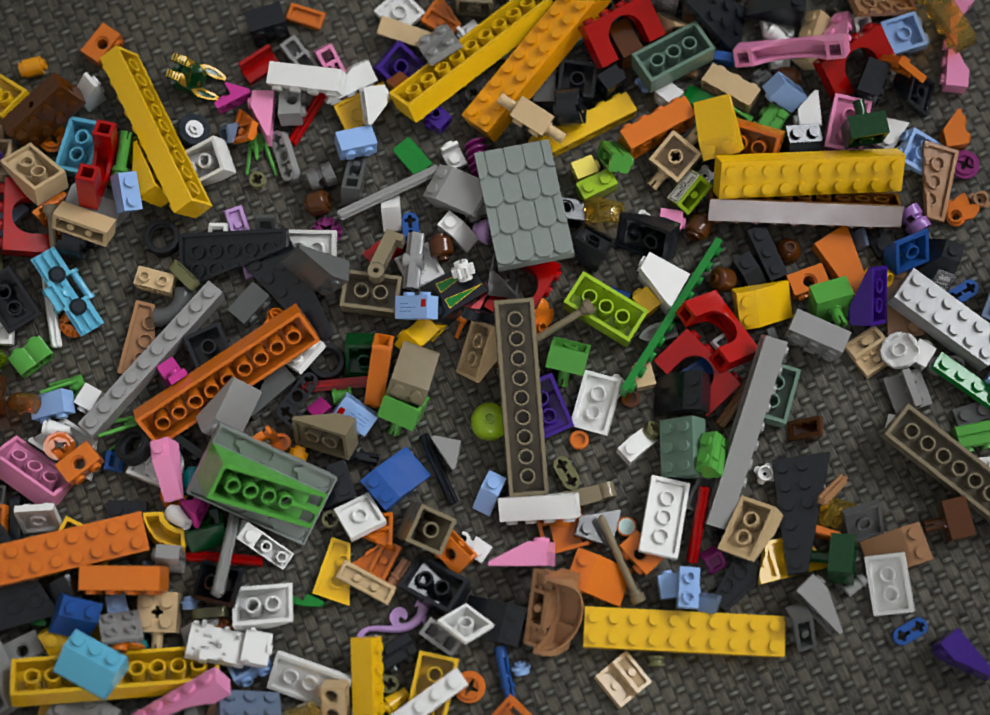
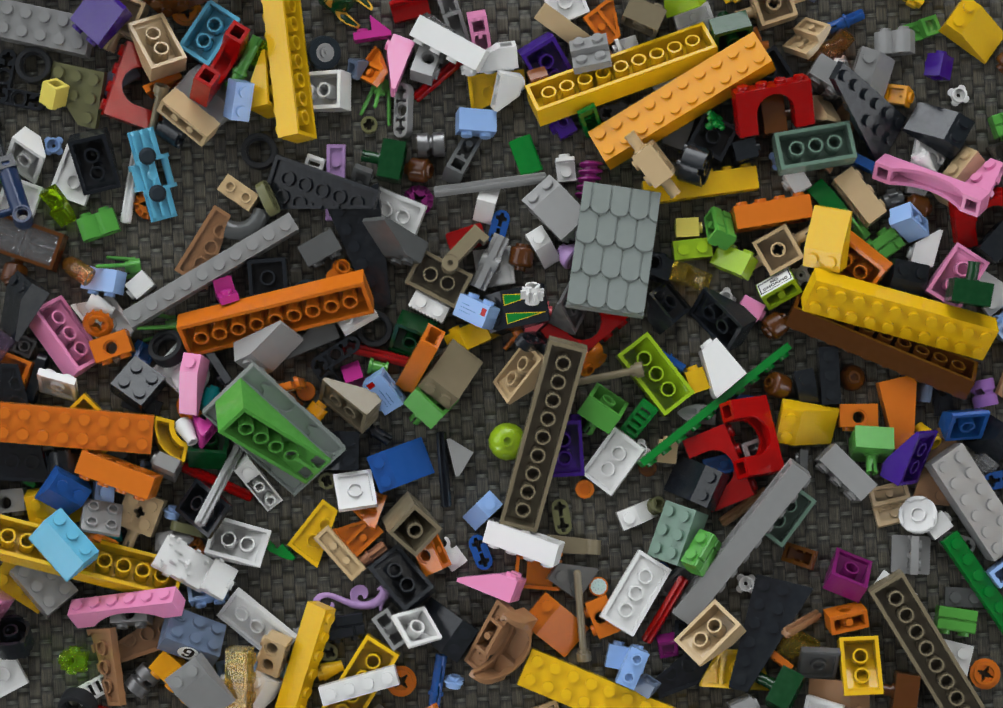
camera: 15 degrees right, 10 degrees up
none -> brick [110,356,166,413]
none -> dark green brick [361,138,408,185]
none -> white brick [408,289,451,324]
none -> blue beam [469,534,493,570]
none -> green slope [577,103,601,138]
none -> green slope [620,398,659,440]
none -> green plant [705,109,725,131]
none -> lime brick [710,244,758,281]
none -> magenta slope [823,547,872,603]
none -> orange brick [823,601,869,636]
none -> yellow slope [837,635,884,696]

